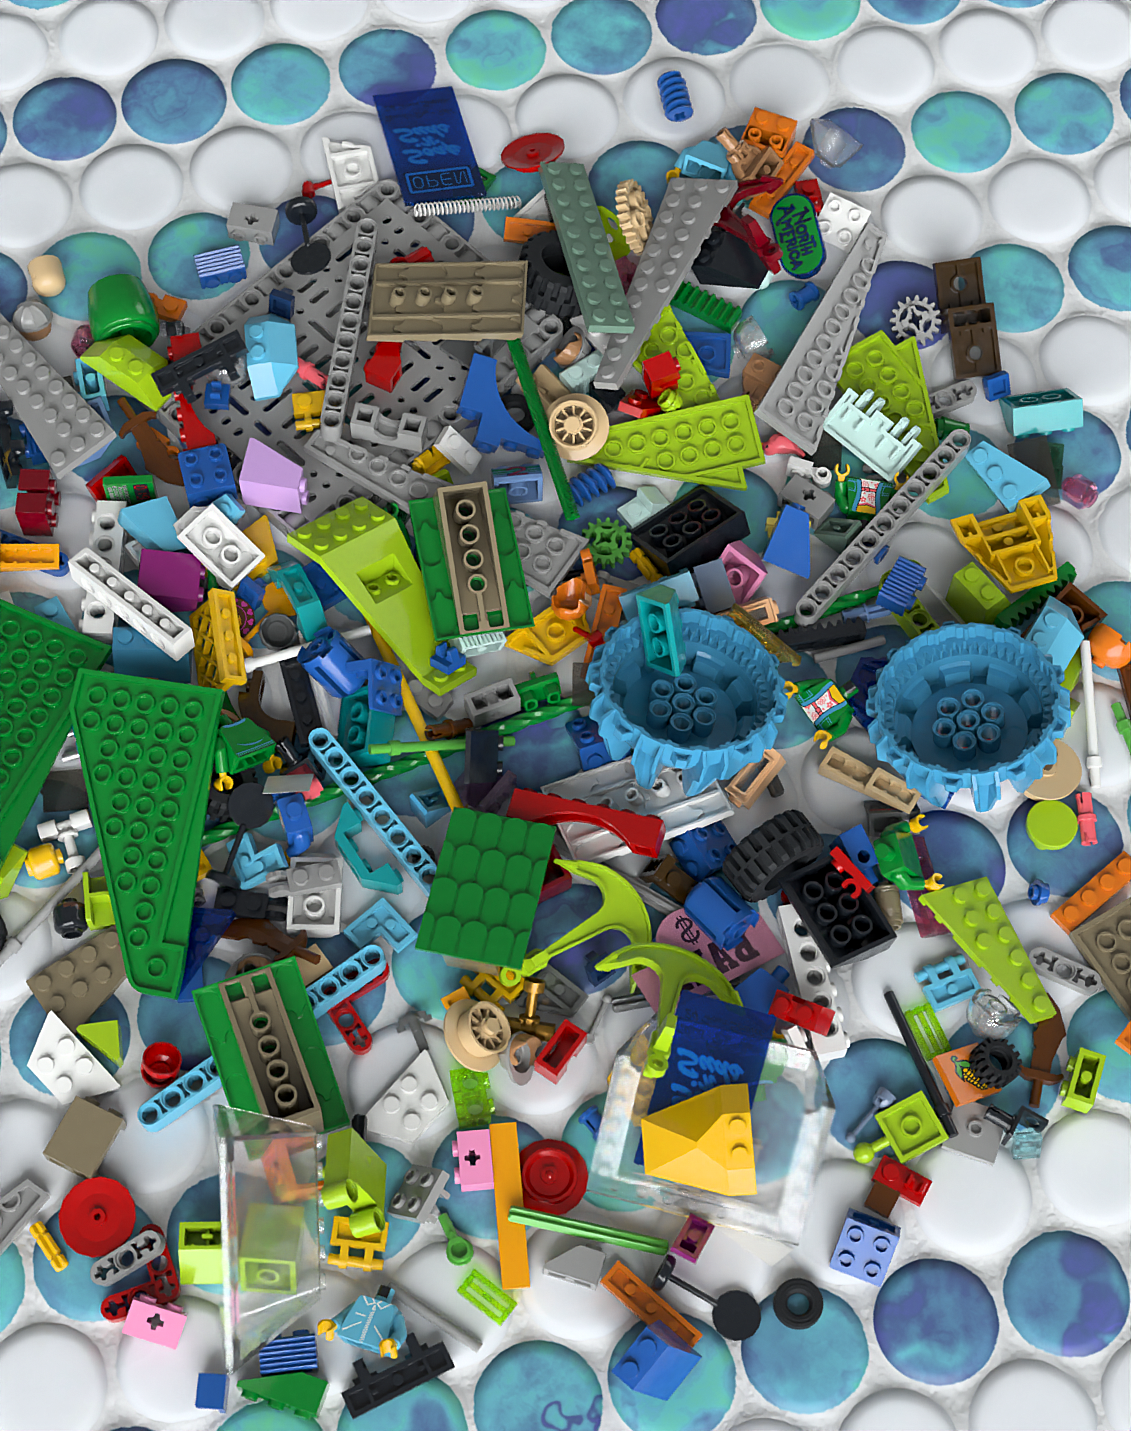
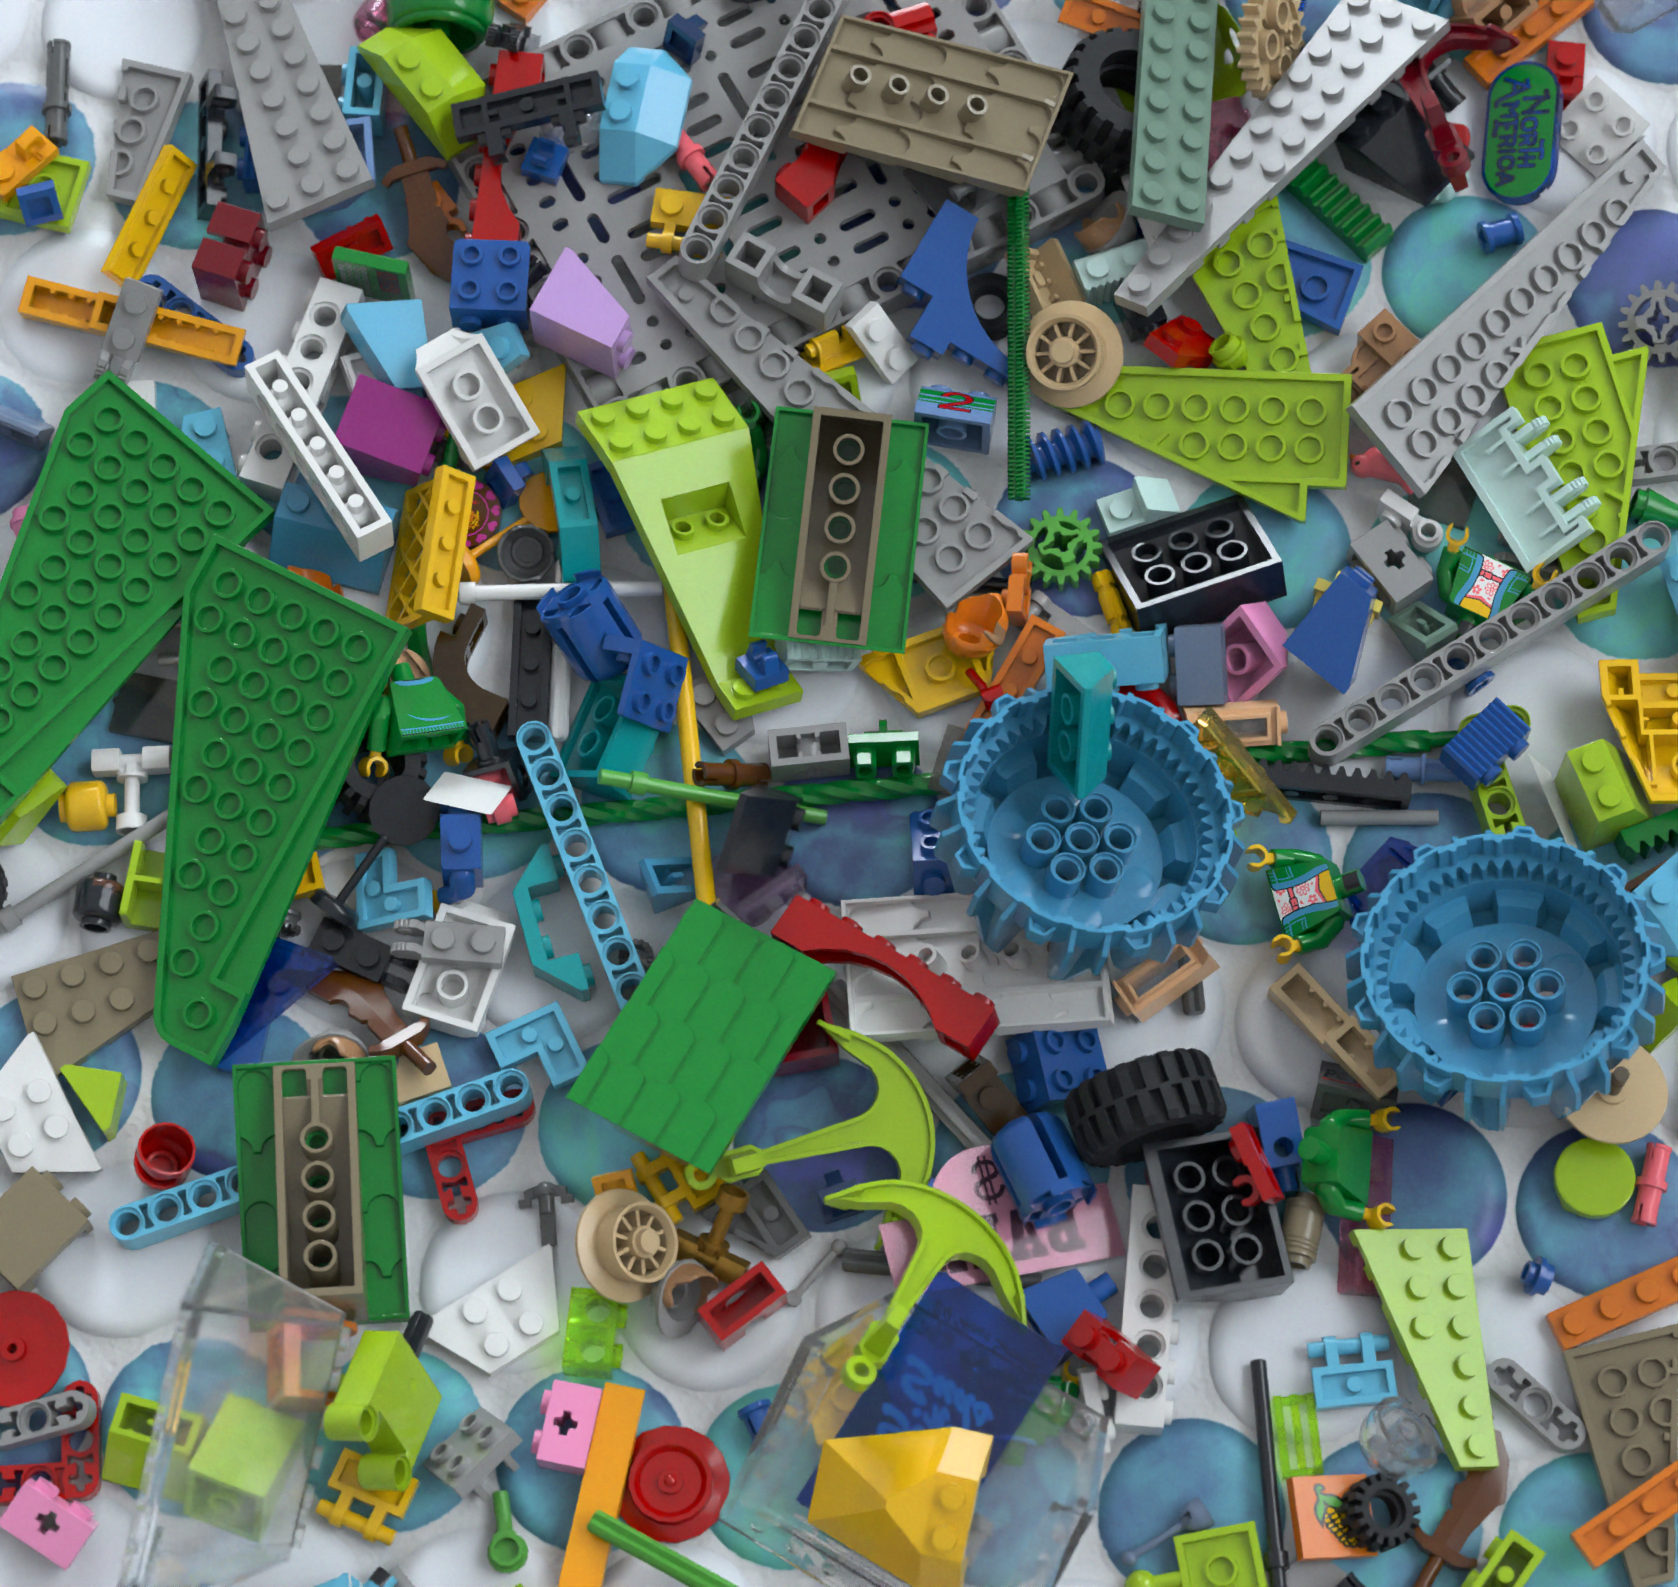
camera: 20 degrees right, 5 degrees up
red brick [642,351,681,399] -> none
clear cylinder [731,315,775,362] -> none

